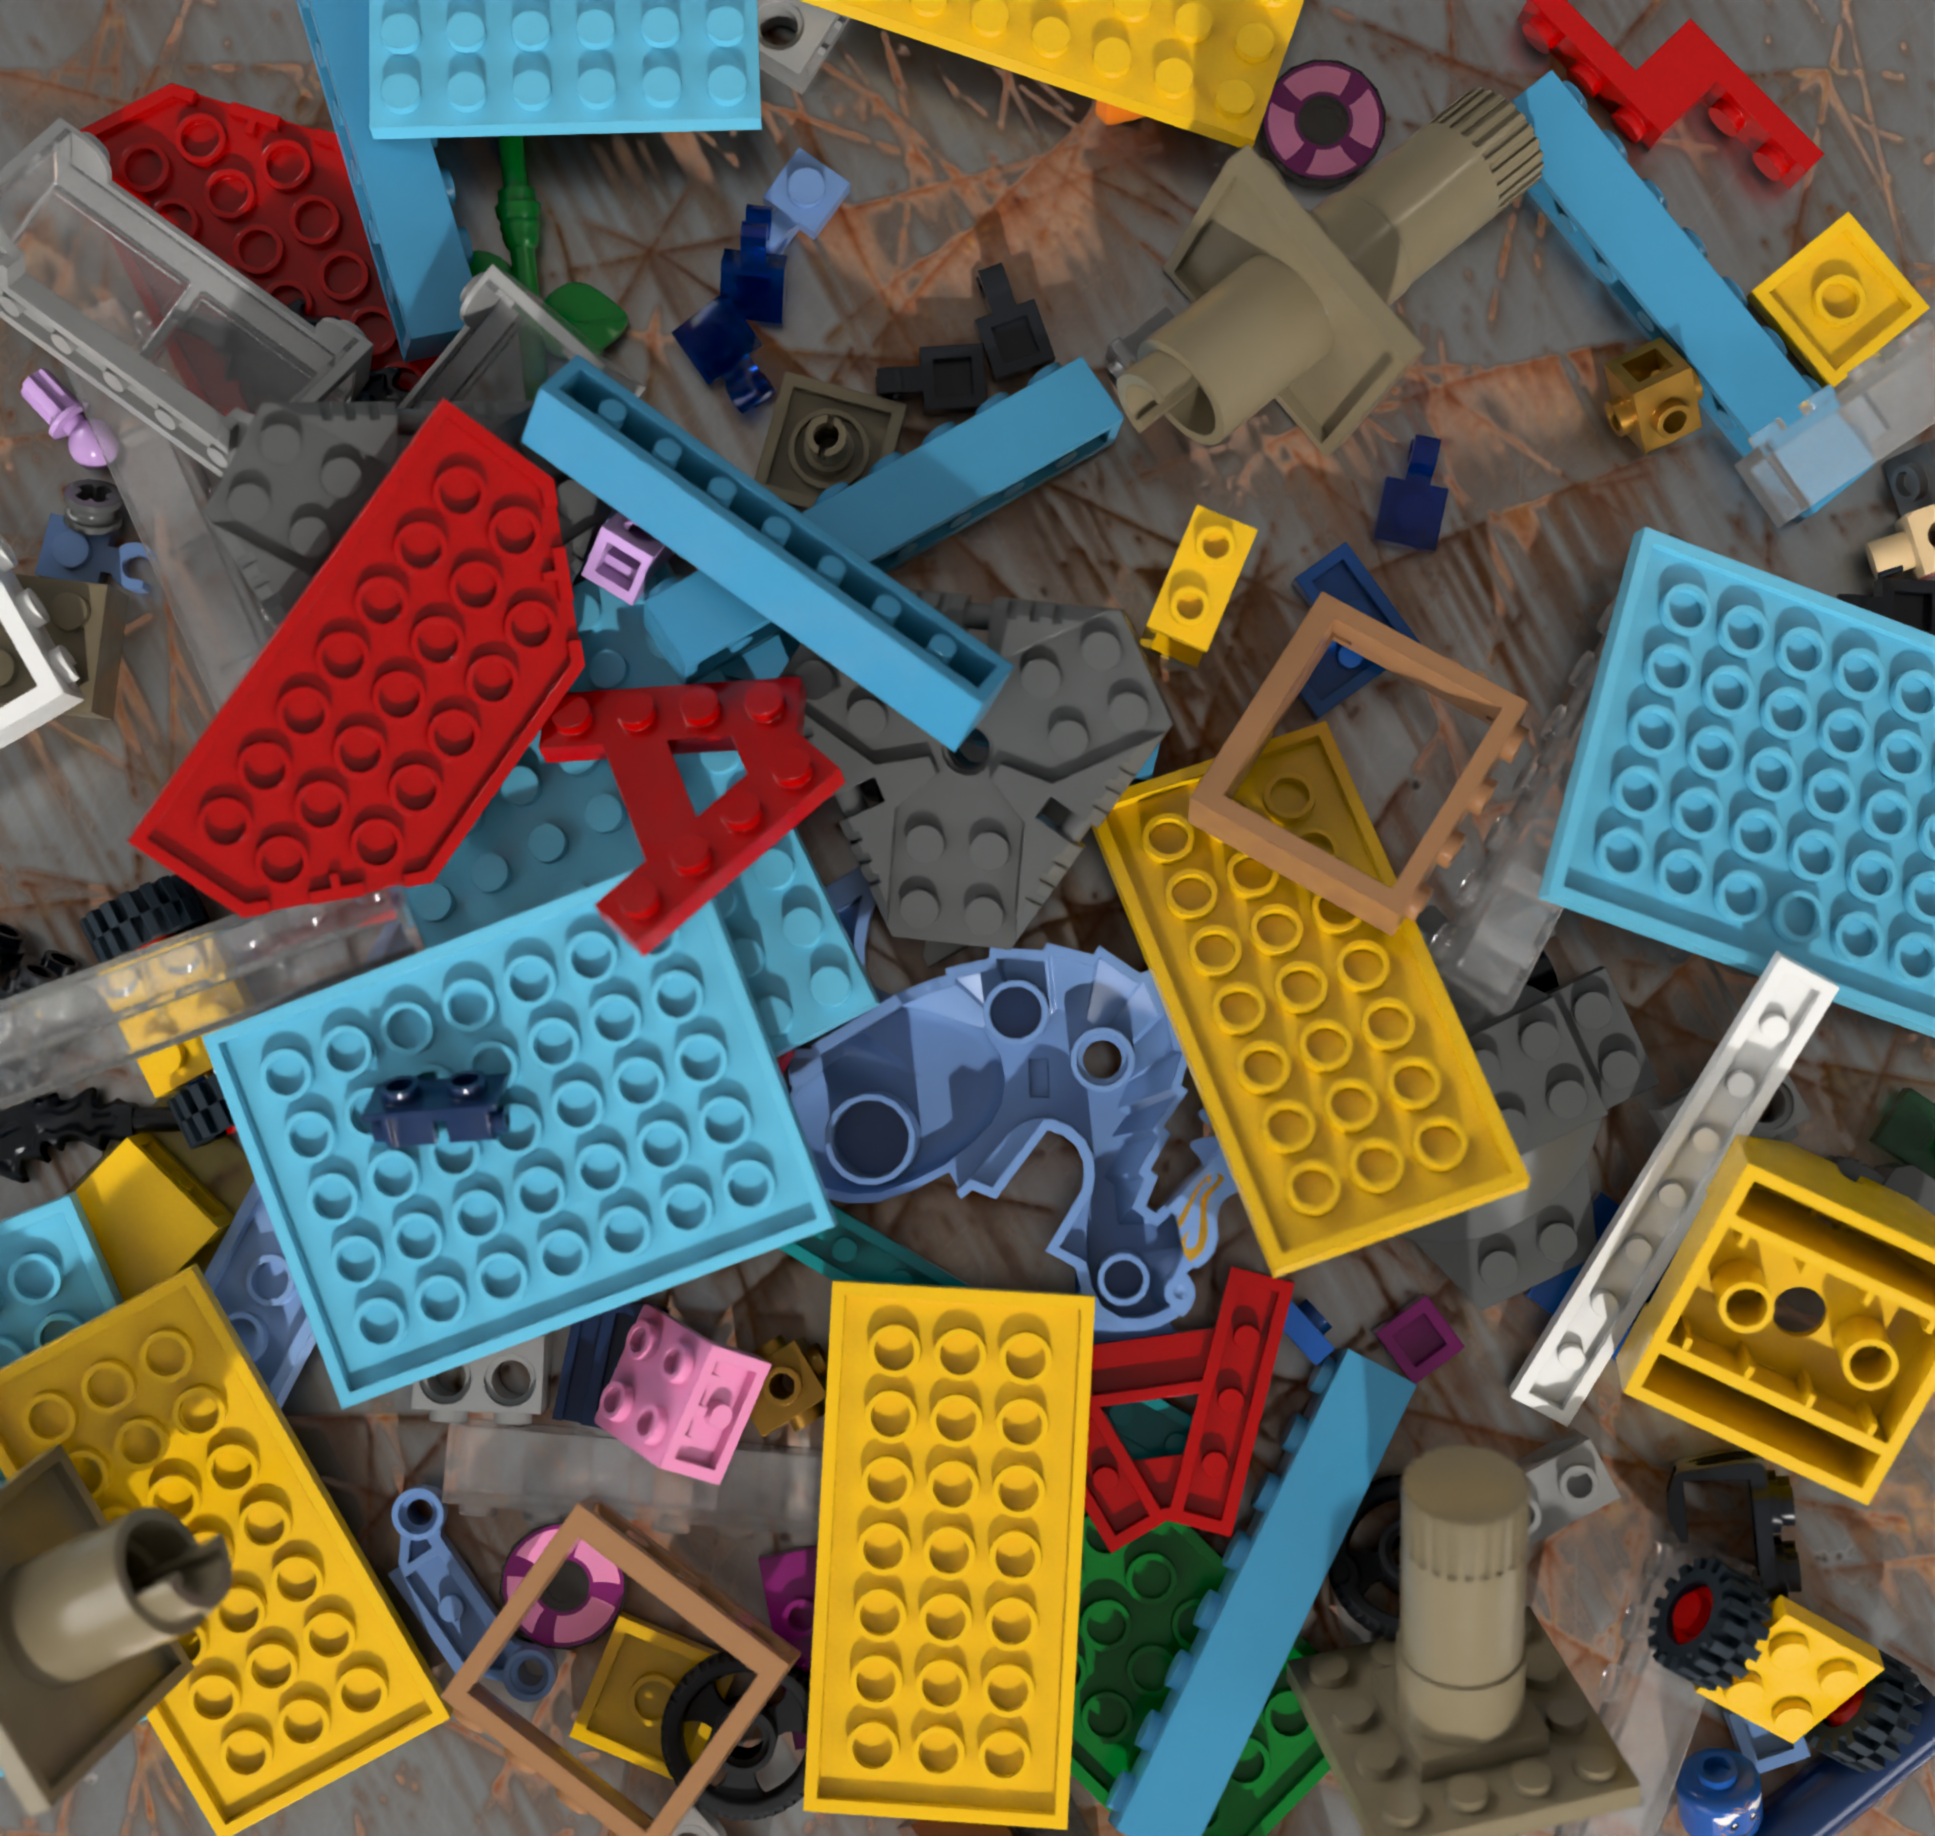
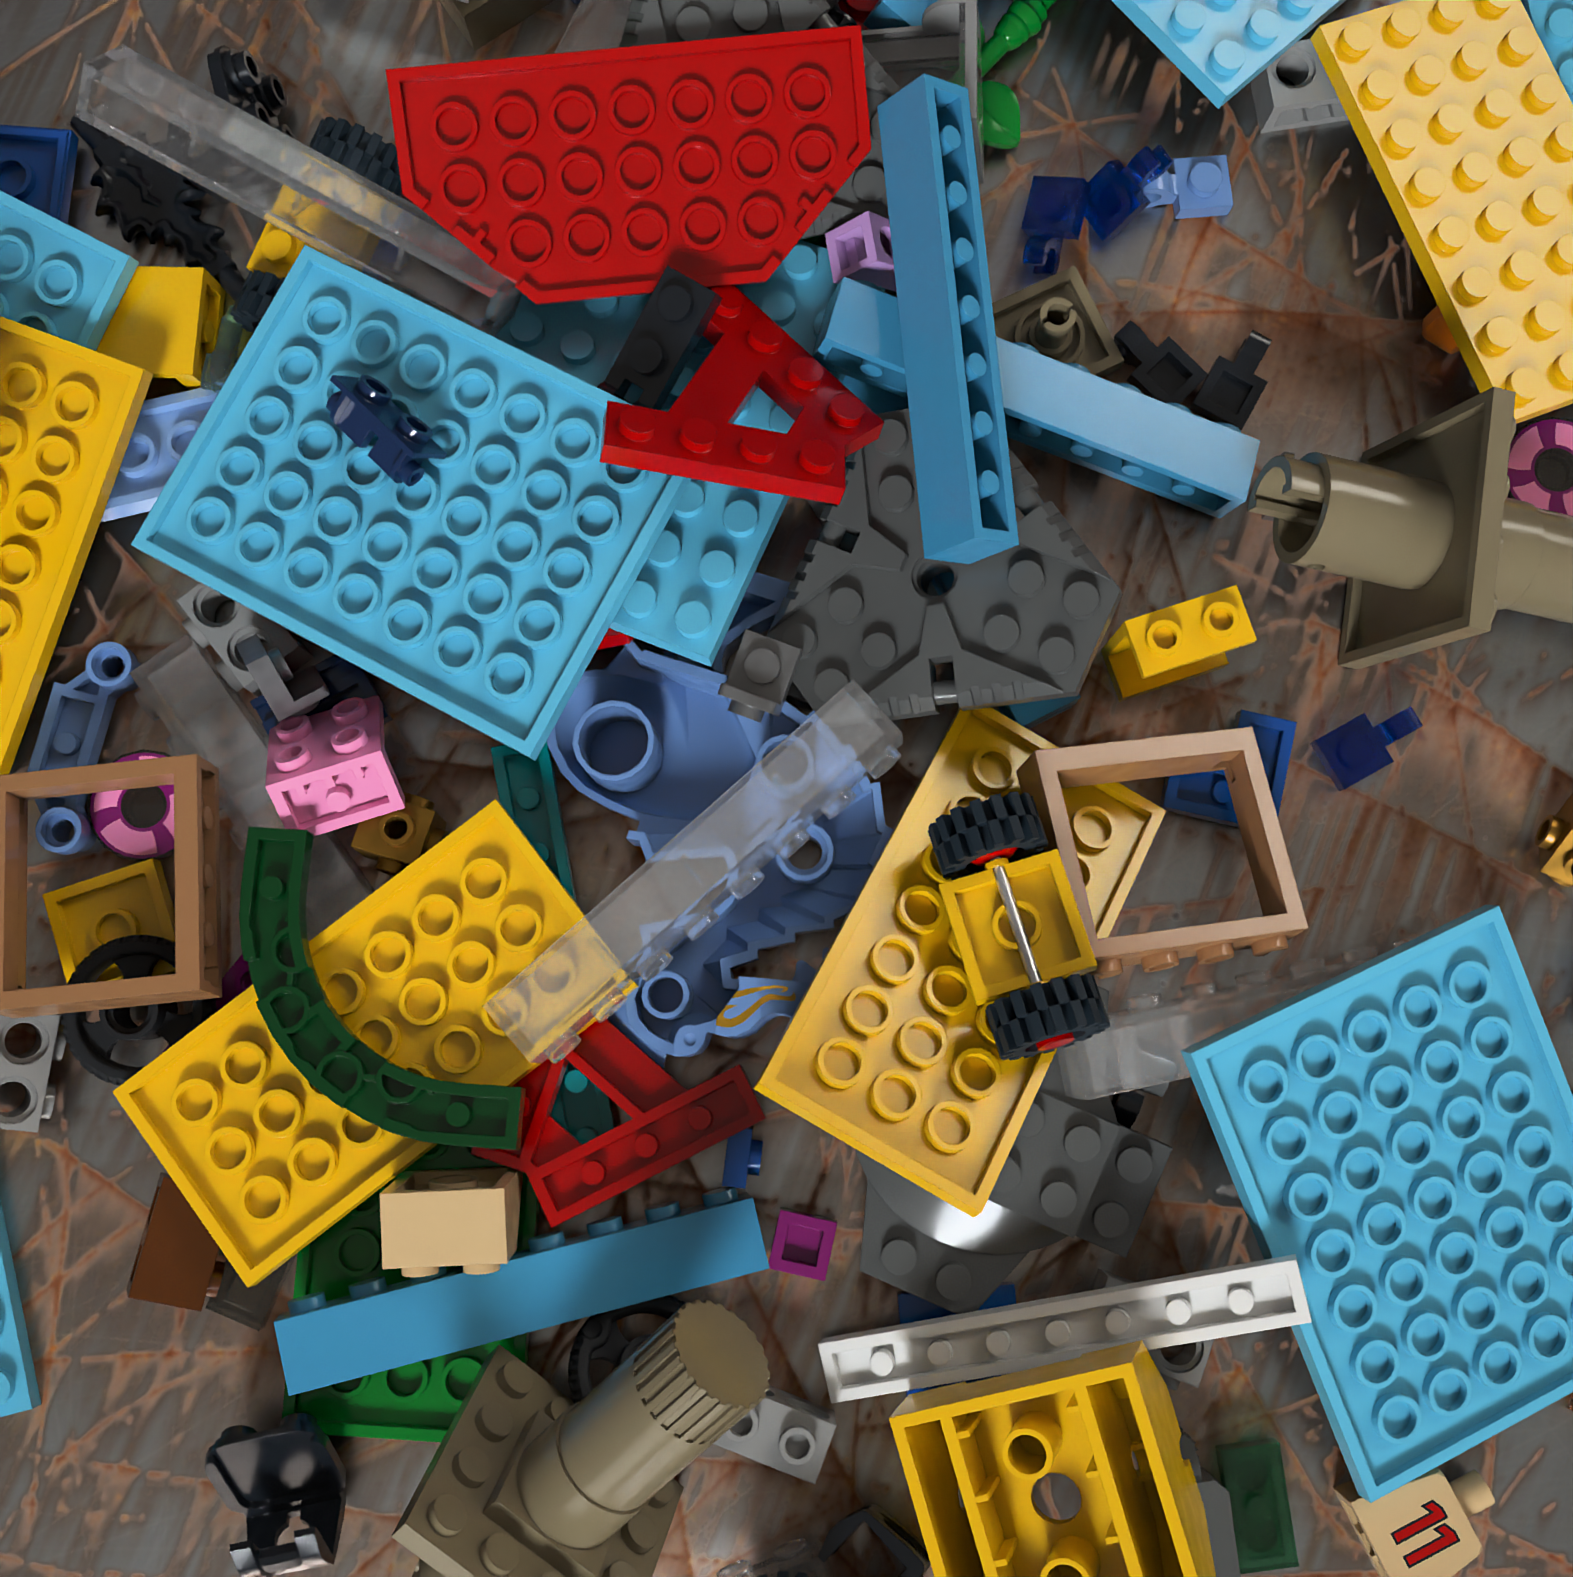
camera: 50 degrees right, 5 degrees down
none -> clear light blue piece [201,305,243,393]
none -> flat silver bracket [235,634,330,722]
none -> dark green plate [239,827,526,1150]
none -> tan slope [379,1166,523,1277]
none -> clear brick [483,679,903,1064]
none -> black plate [597,265,723,410]
none -> flat silver bracket [717,629,803,723]
none -> plate [928,792,1110,1060]

